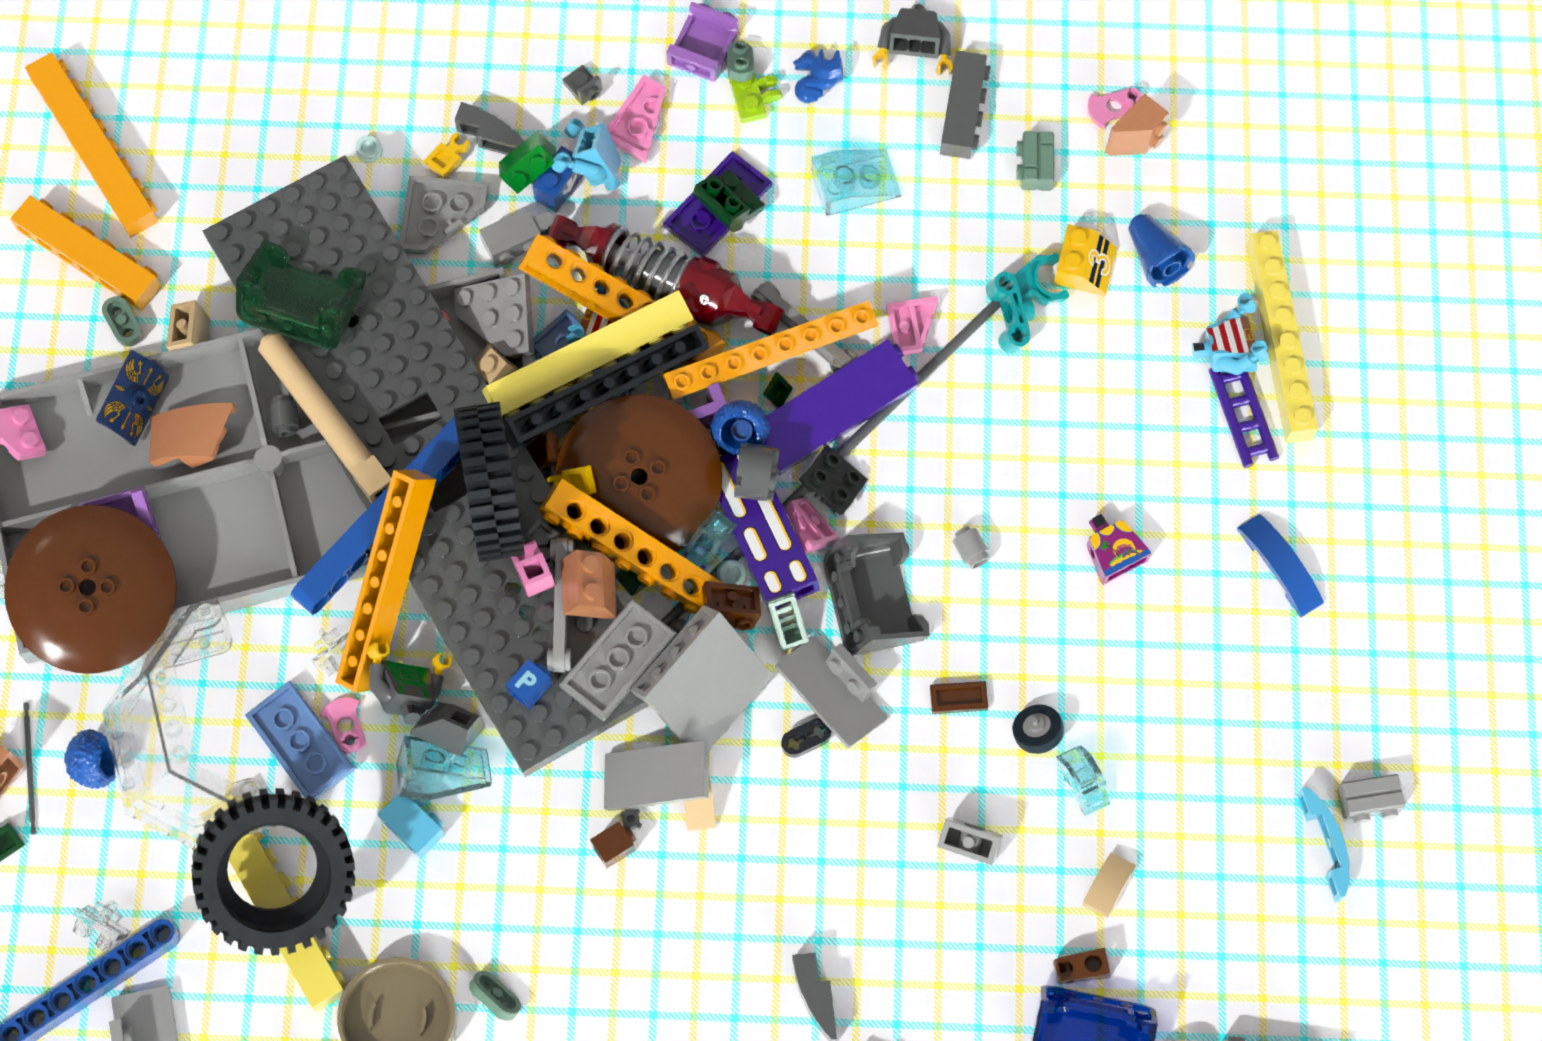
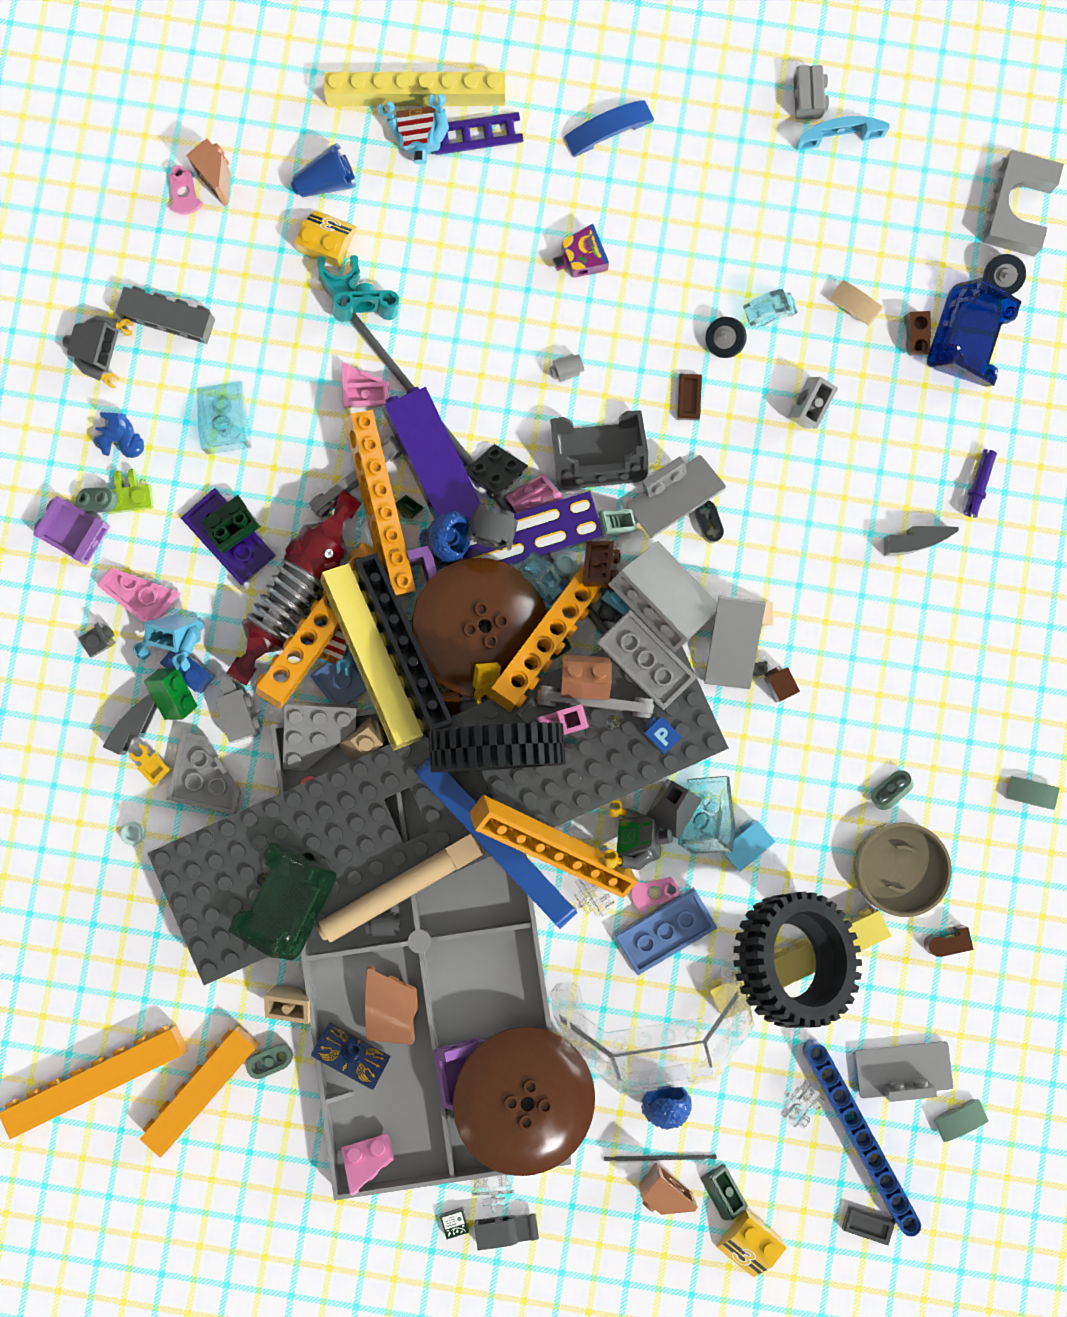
camera: 85 degrees left, 15 degrees up
sand green brick [1016,131,1055,191] -> none

